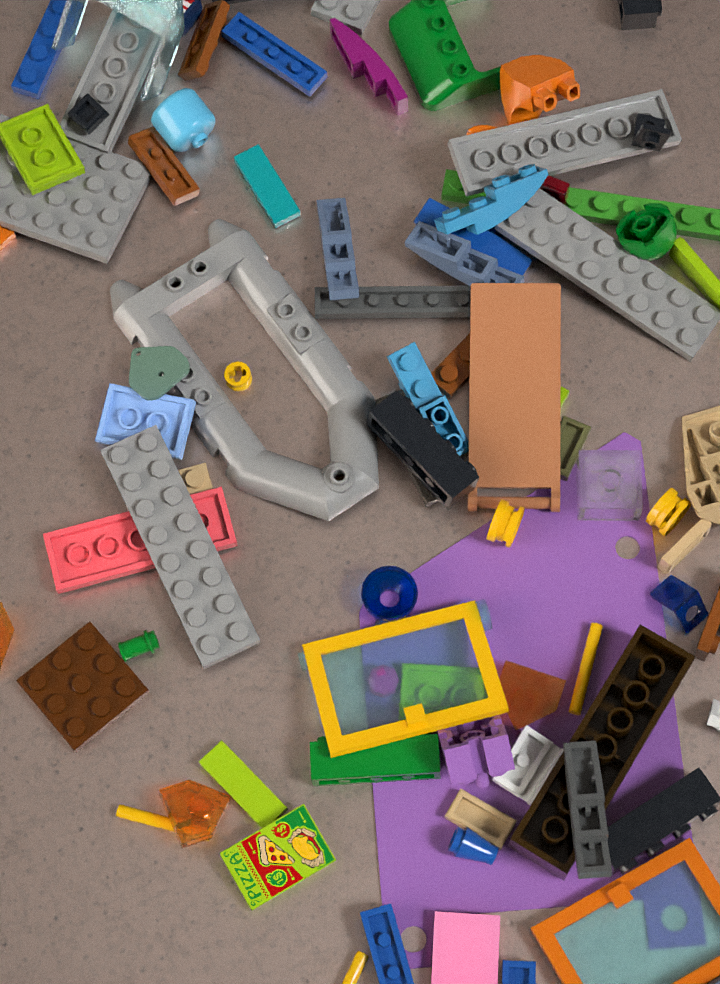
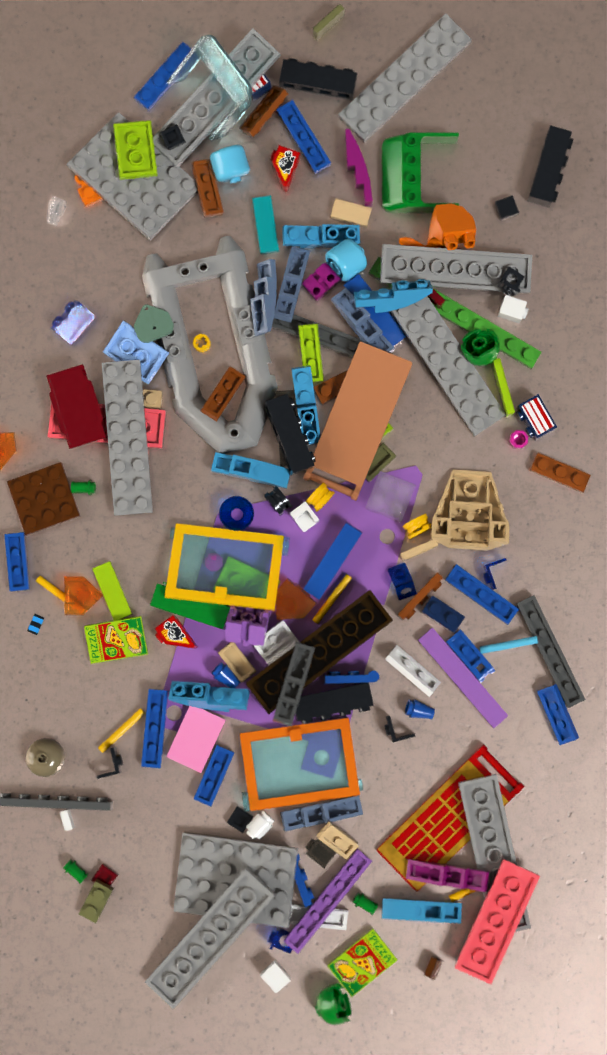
camera: 20 degrees right, 15 degrees up
none -> blue plate [4,532,30,592]
none -> sticker [27,614,44,635]
none -> dark red piece [46,364,107,449]
none -> clear blue bracket [51,300,96,345]
none -> slope [154,615,198,649]
none -> dark azure slope [168,681,250,712]
none -> dark orange plate [200,367,246,422]
none -> dark azure slope [211,452,290,489]
none -> sand blue slope [250,259,277,336]
none -> black wheel [264,486,292,516]
none -> slope [270,145,300,192]
none -> dark azure slope [282,224,360,248]
none -> white panel [290,502,319,532]
none -> lime tile [298,323,324,382]
none -> magenta piece [301,262,341,301]
none -> blue slope [303,522,363,600]
none -> medium azure head [325,239,367,282]
none -> blue plate [325,671,379,684]
none -> tan tile [330,198,372,228]
none -> black tile [494,195,519,221]
none -> white brick [498,295,529,323]

